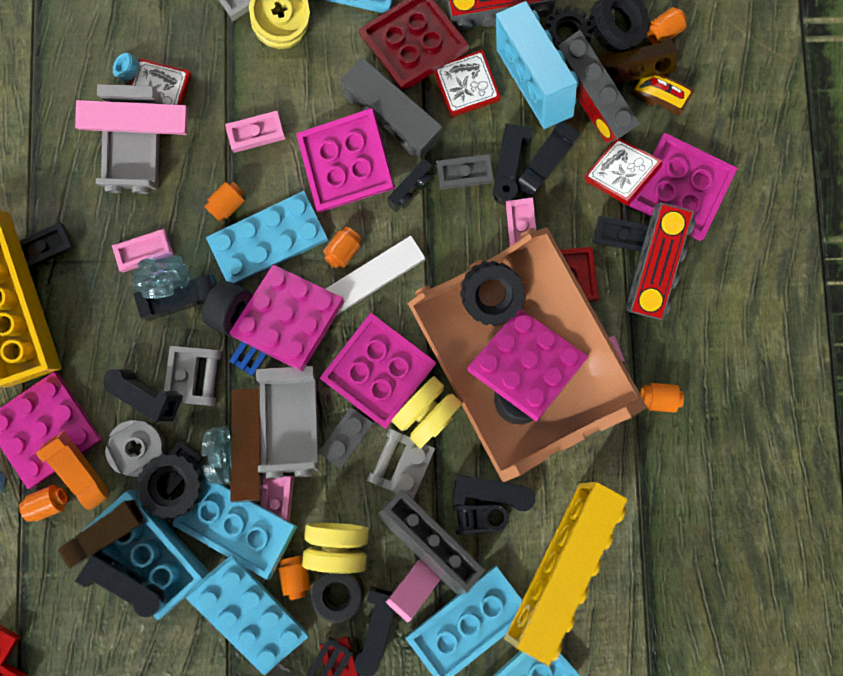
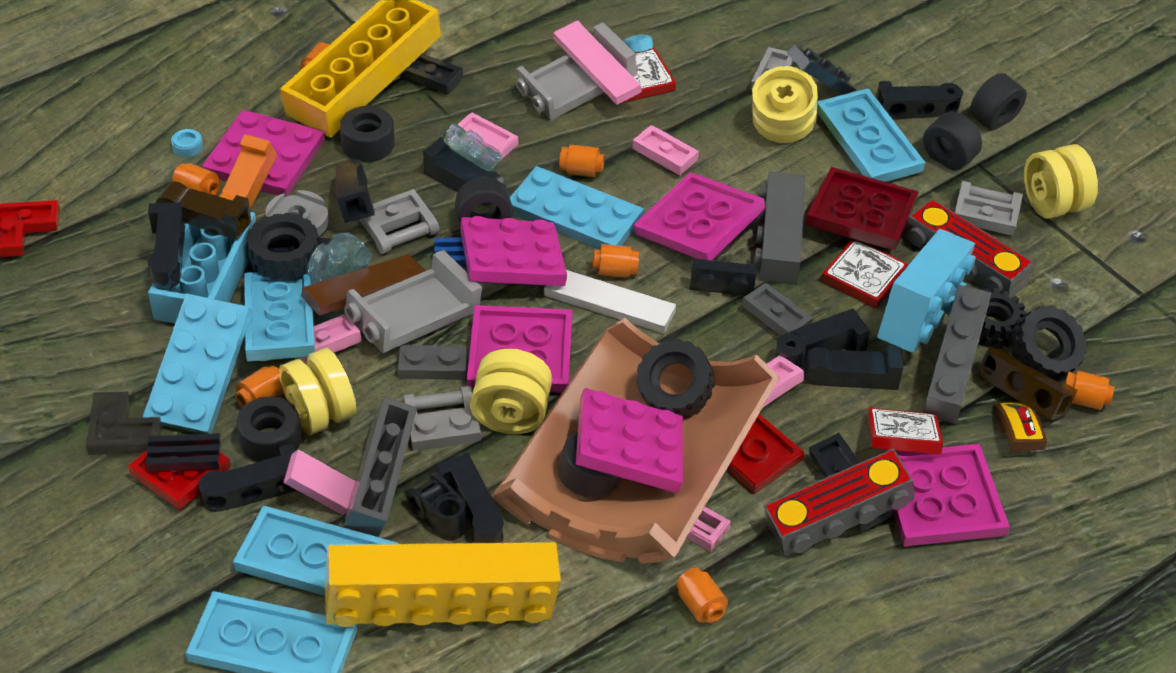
camera: 55 degrees right, 35 degrees down
none -> black tyre [340,106,395,162]

